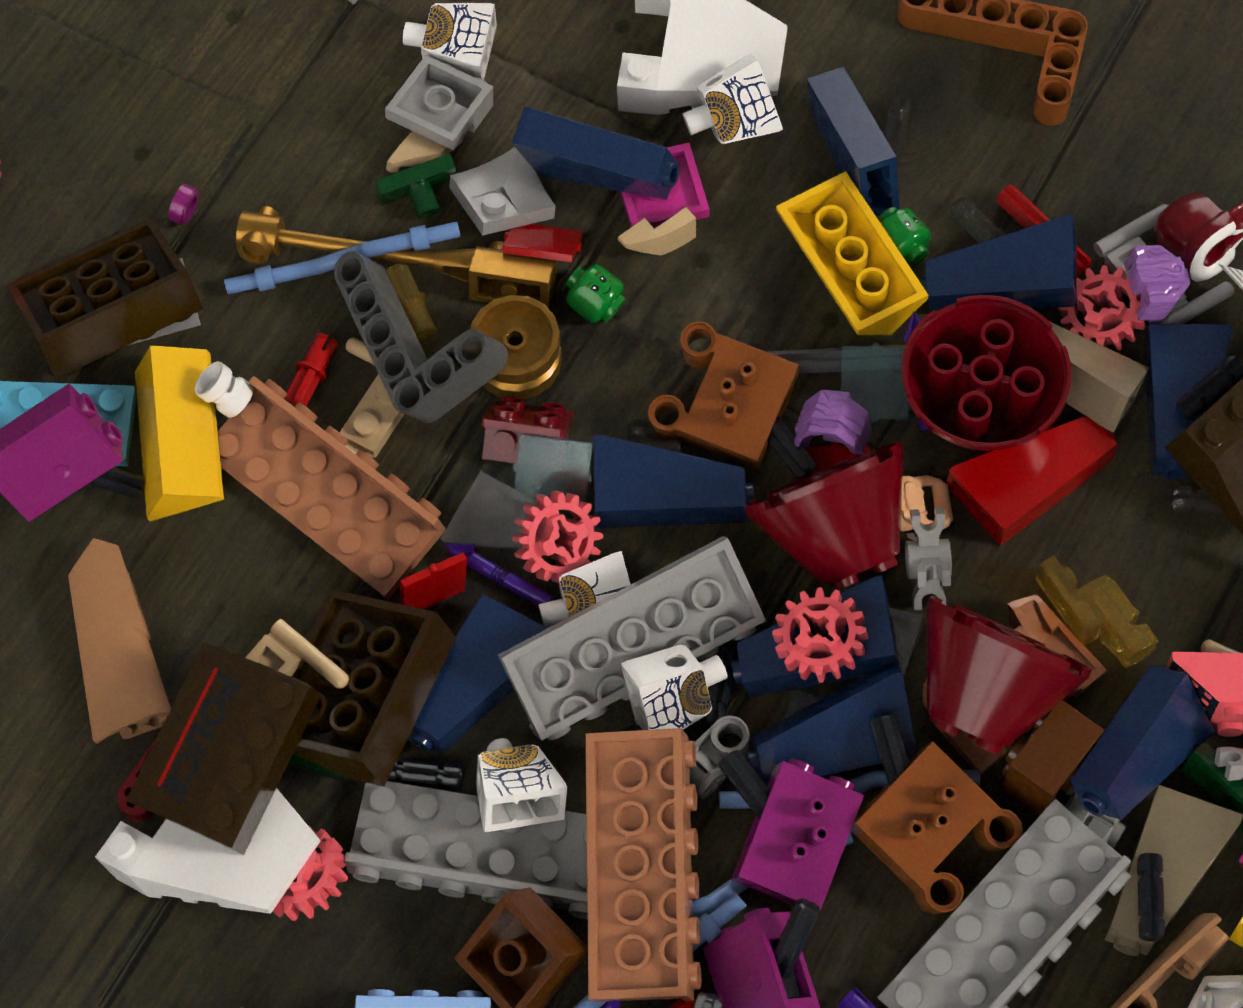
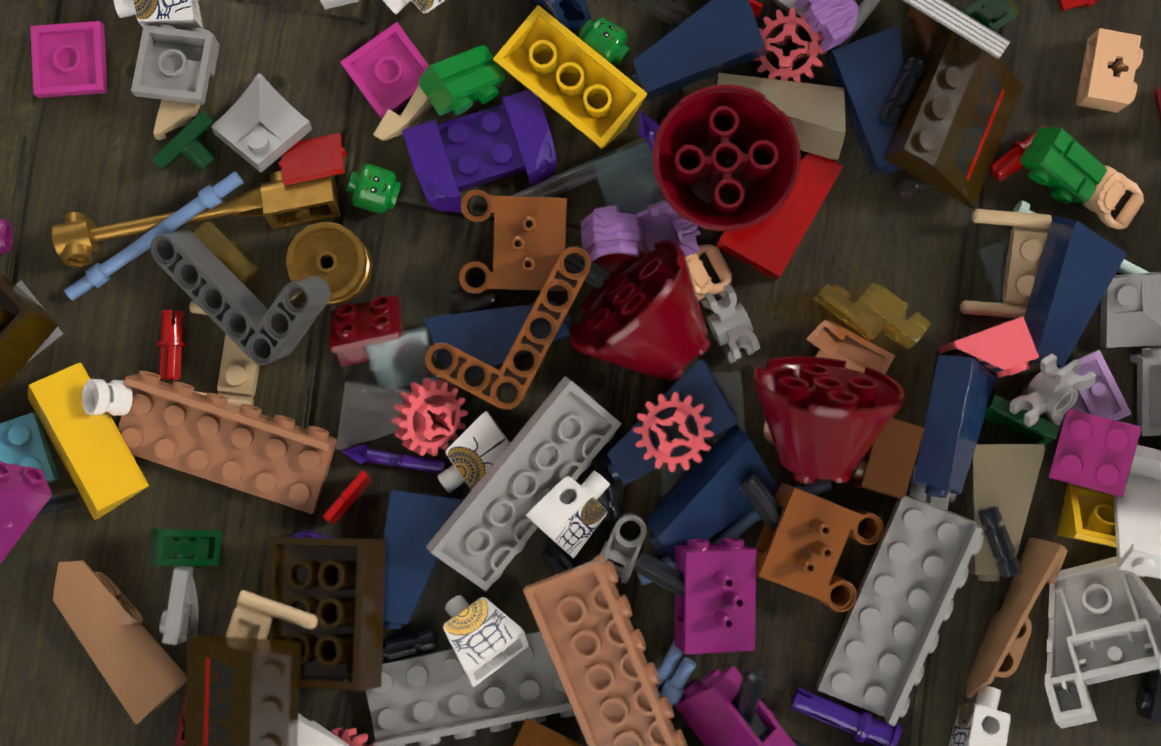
camera: 20 degrees left, 20 degrees up
dark blue slope [512,107,679,200] -> none
none -> dark pink plate [30,21,108,98]
none -> dark green tile [148,528,222,566]
none -> light grey plate [160,566,199,645]
none -> dark purple piece [402,89,557,212]
none -> green brick [419,45,505,115]
none -> dark orange beam [425,247,591,409]
none -> medium lavender hair [636,200,700,257]

